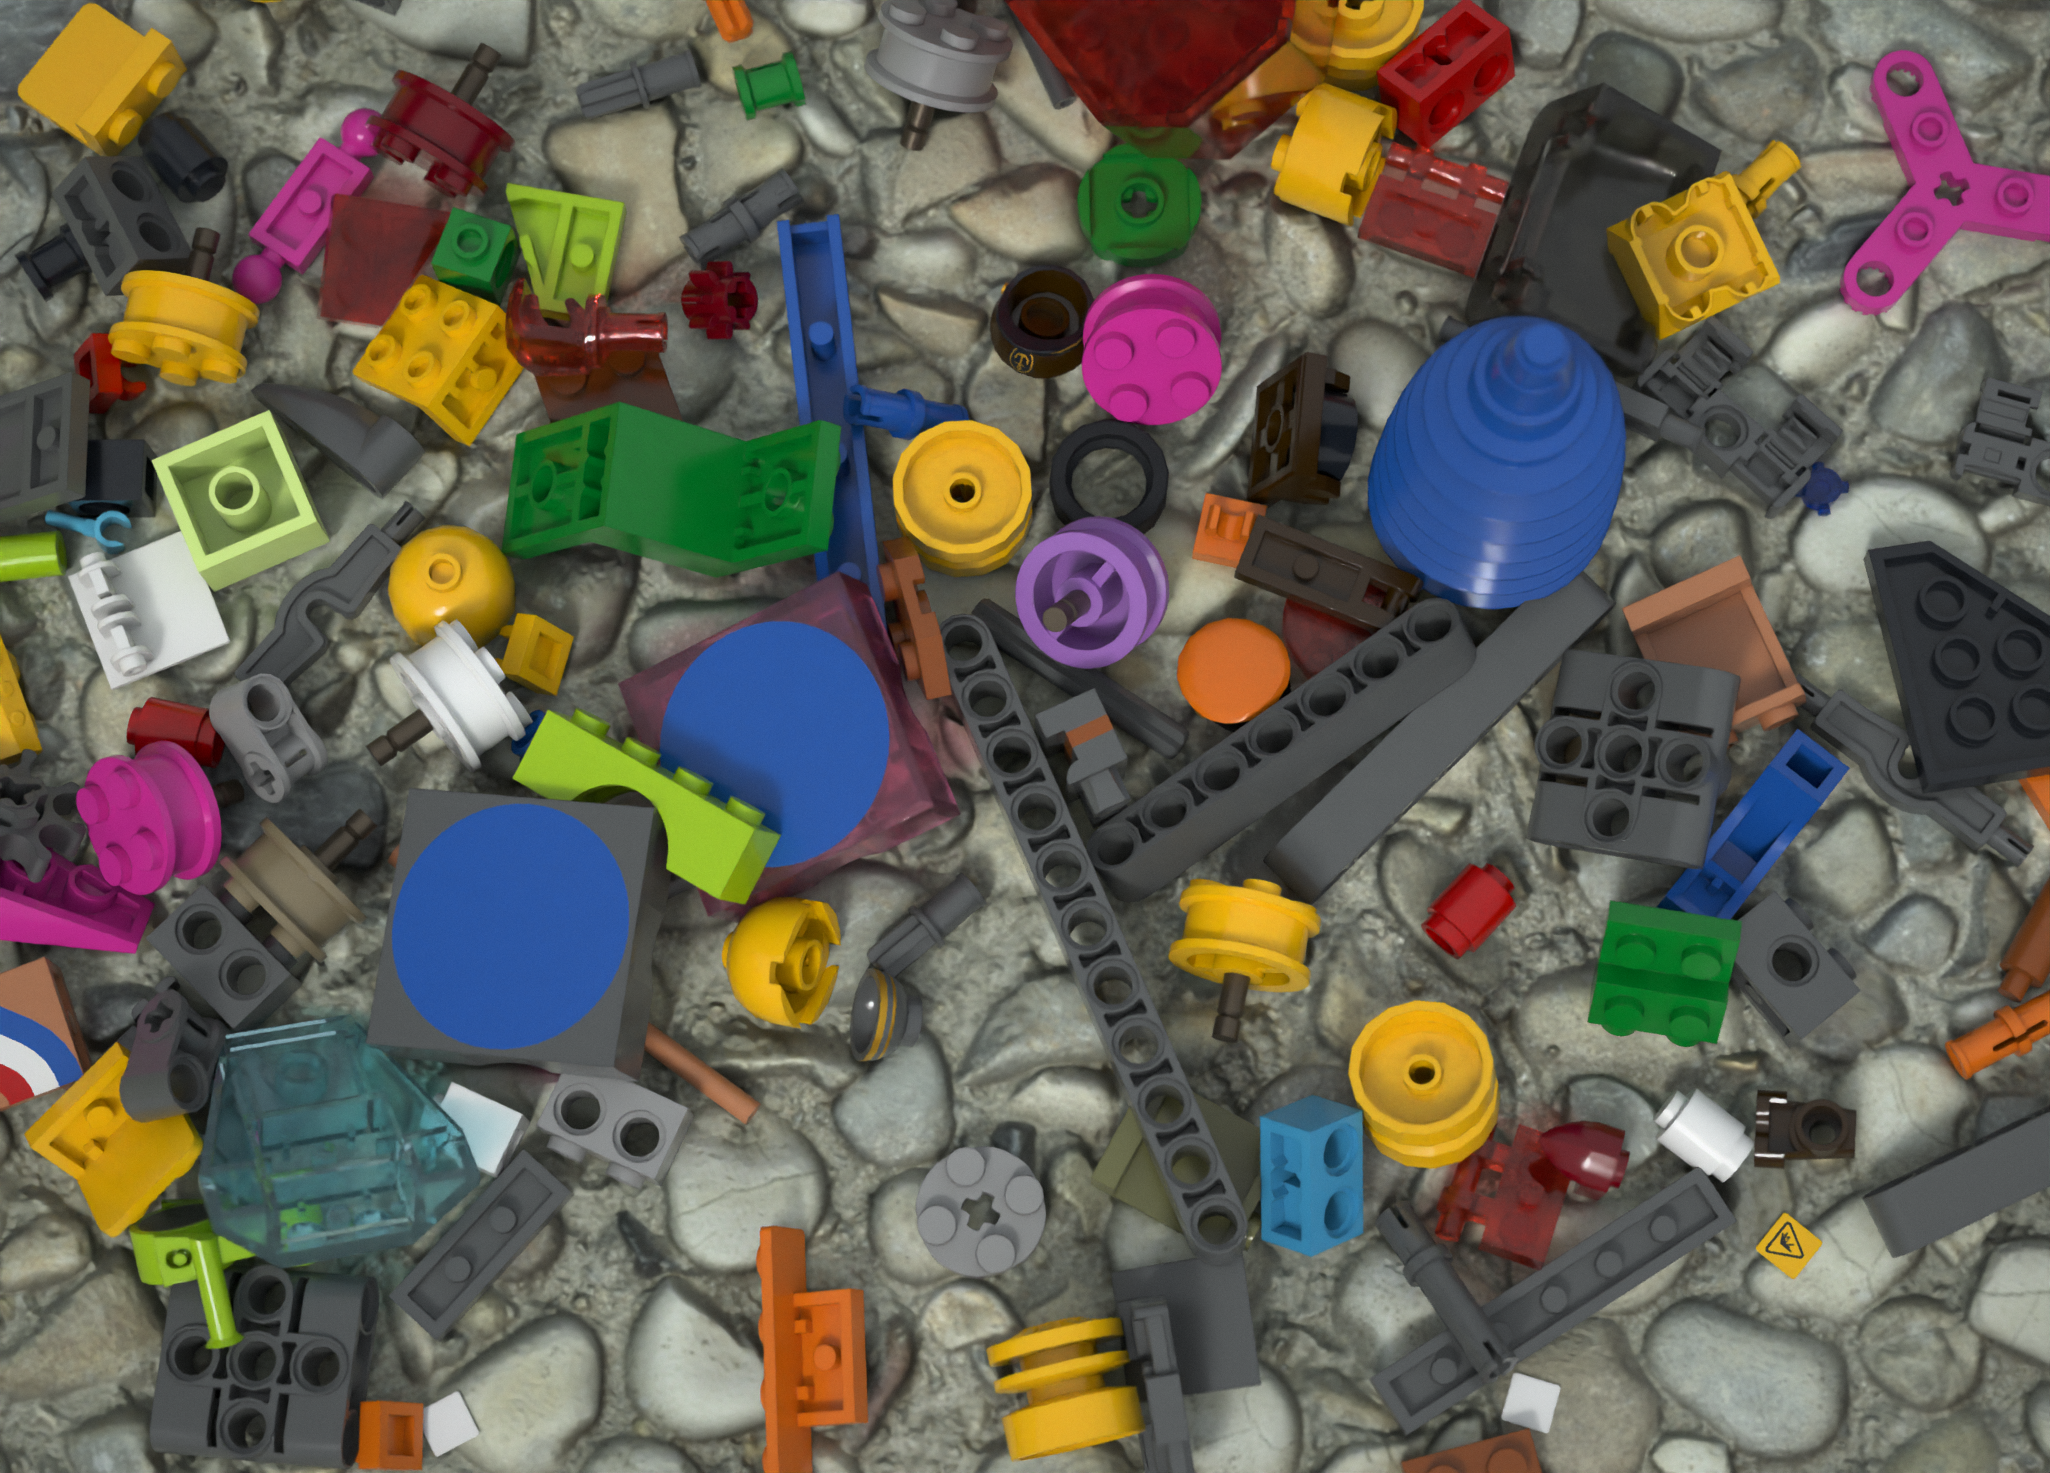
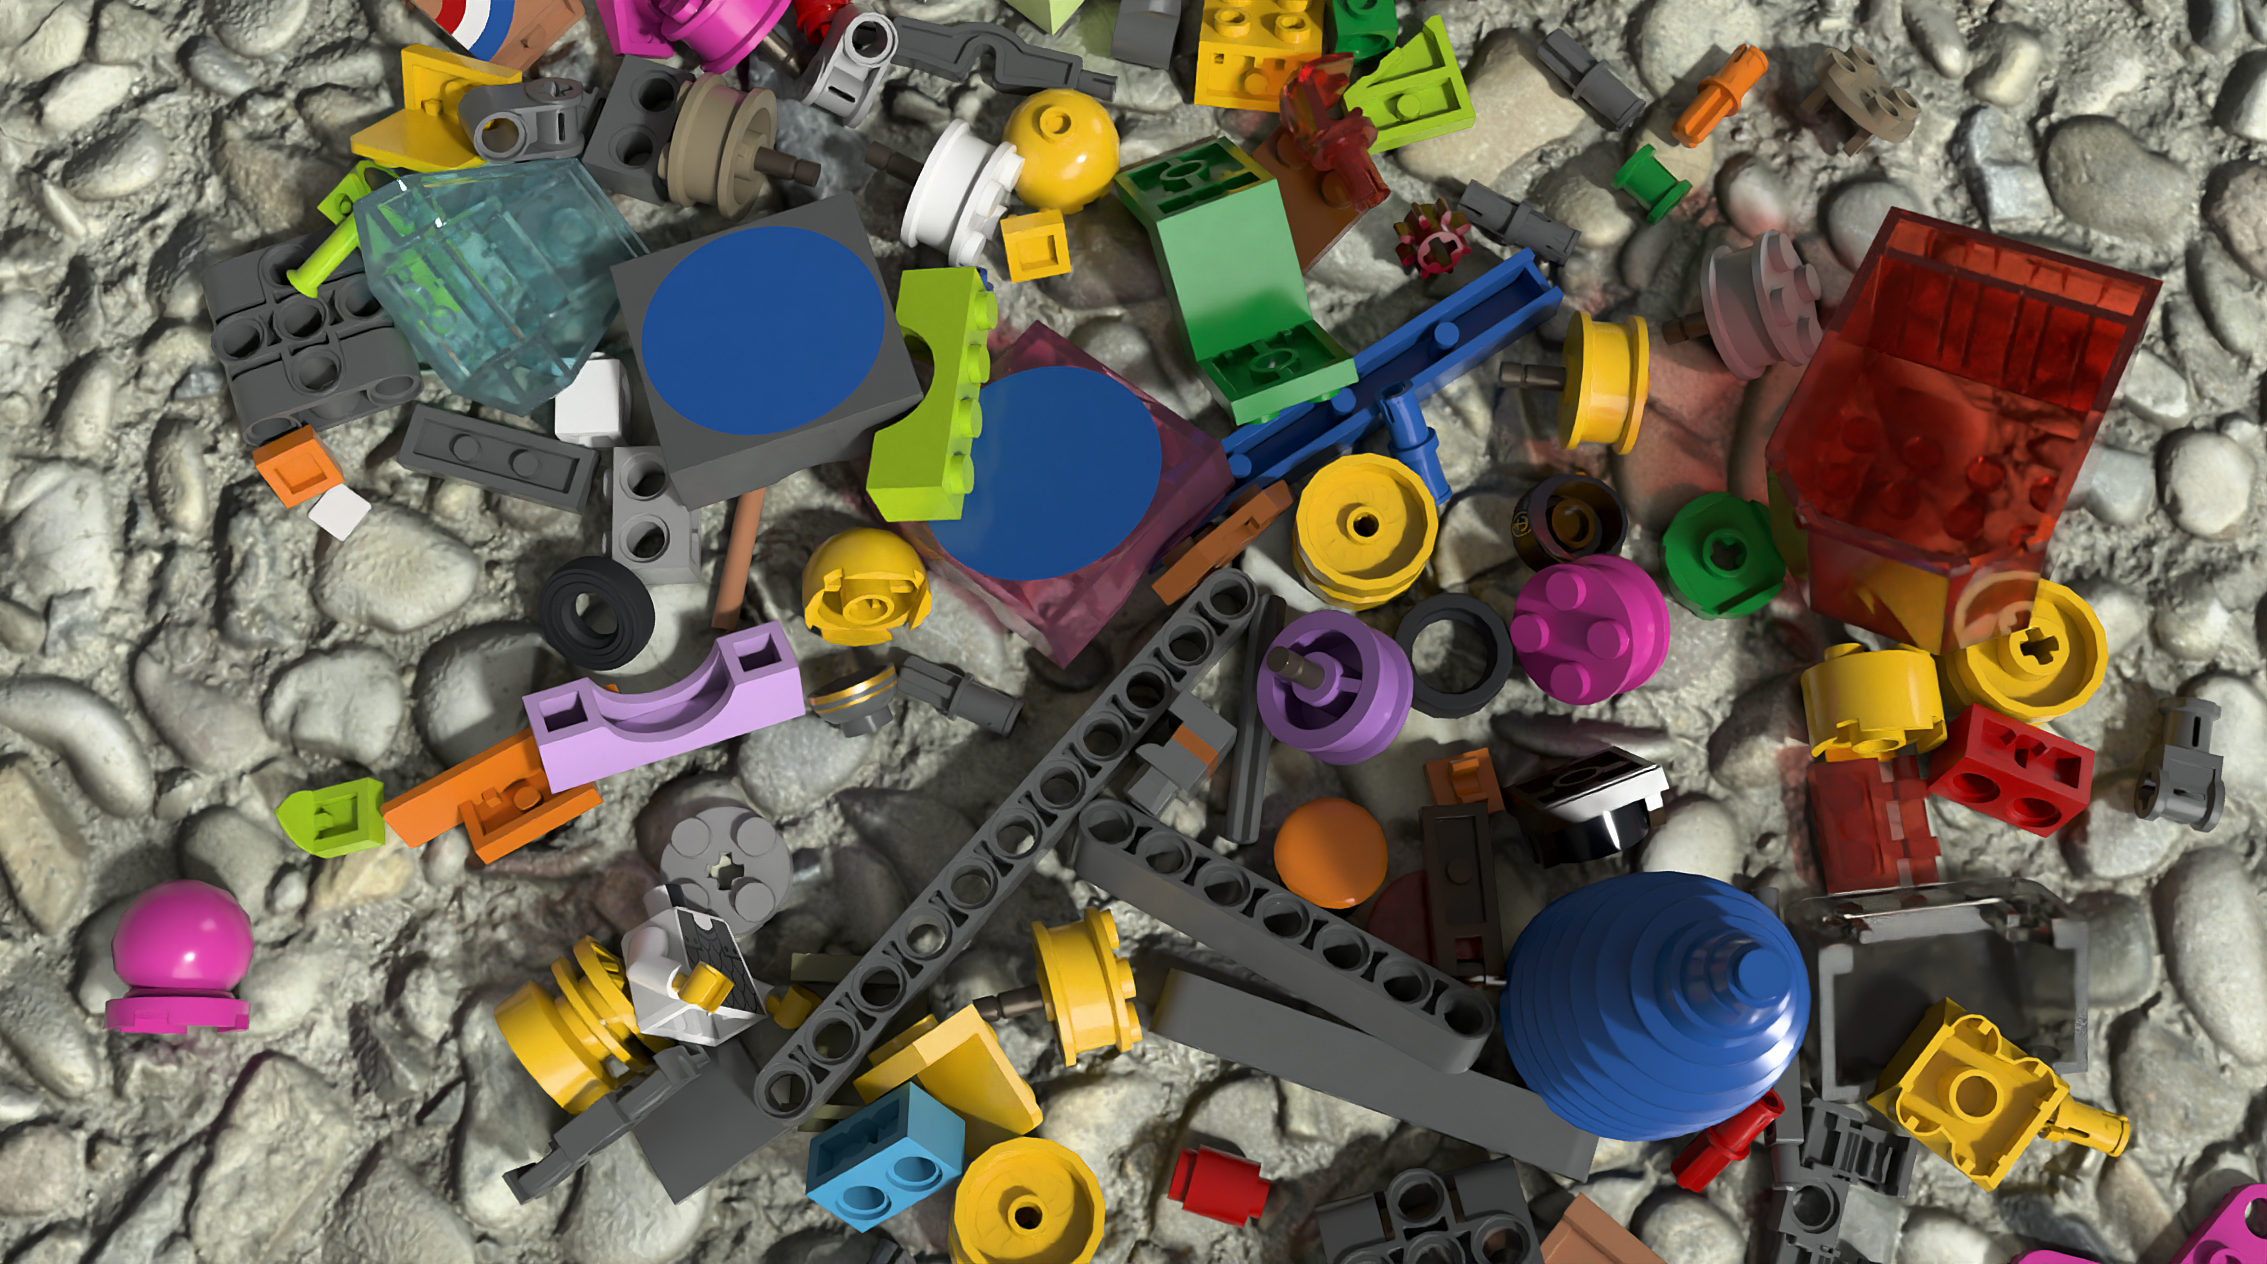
camera: 60 degrees right, 0 degrees up
none -> lavender arch [522,620,806,794]
none -> black tyre [537,556,655,671]
none -> torso [621,884,824,1047]
none -> yellow bracket [852,1003,1043,1159]
none -> yellow wheel [1498,310,1650,455]
none -> red axle [1670,1088,1785,1192]

